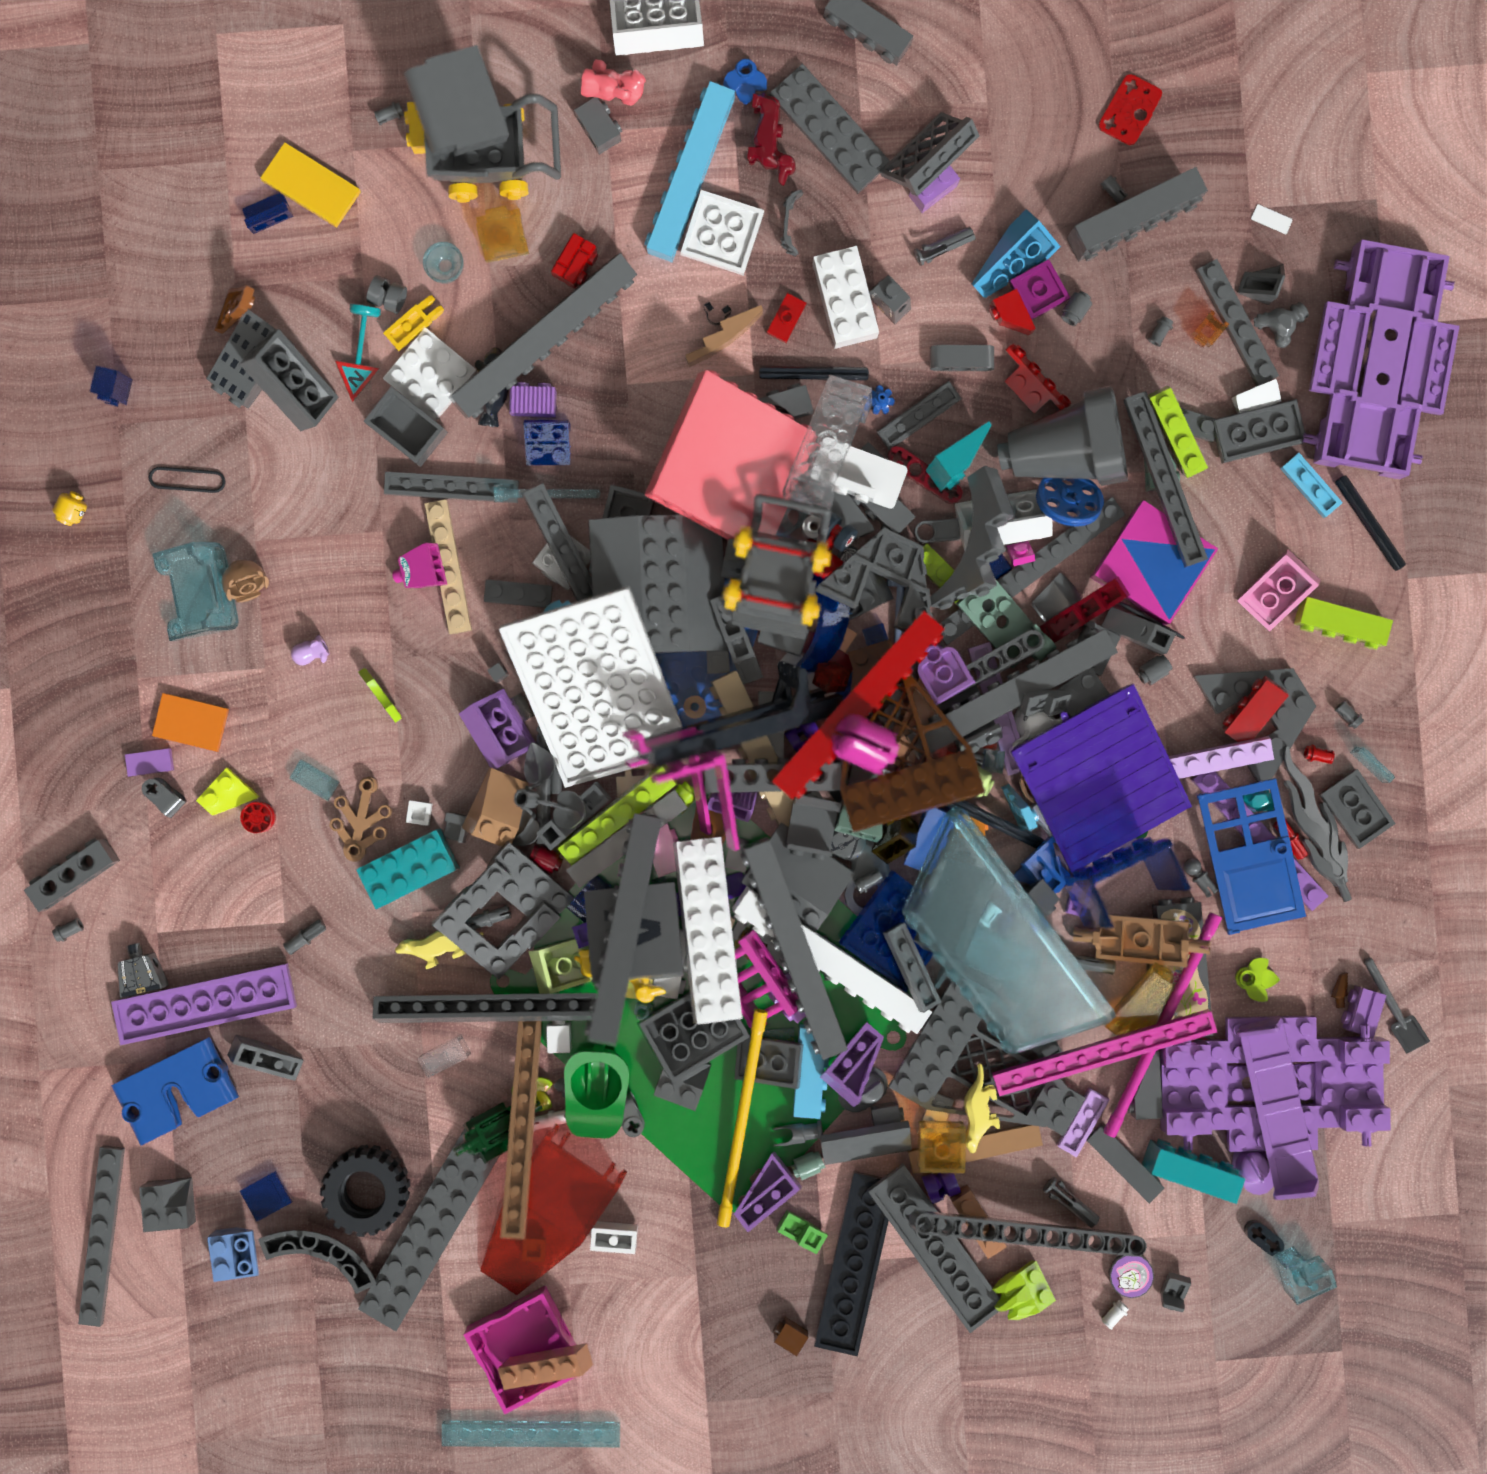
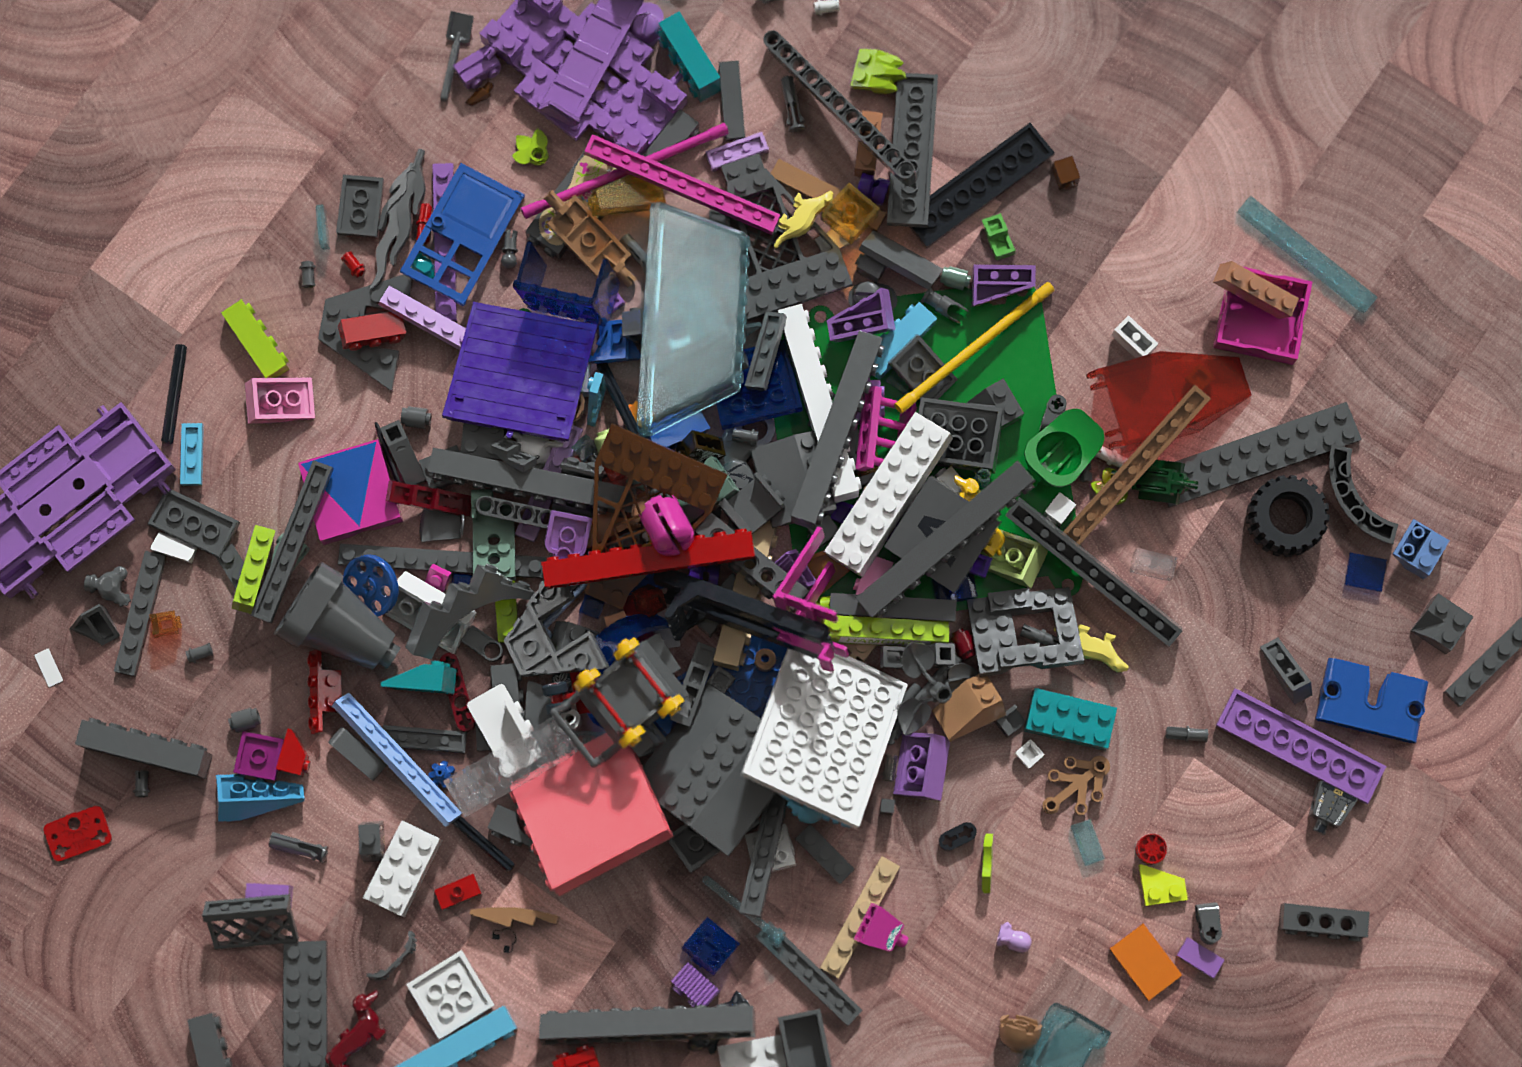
camera: 145 degrees left, 10 degrees down
dark grey pin [52,918,84,942] -> none
tile [1108,1255,1154,1298] -> none
none -> light blue plate [332,693,462,827]
none -> black beam [938,822,977,851]

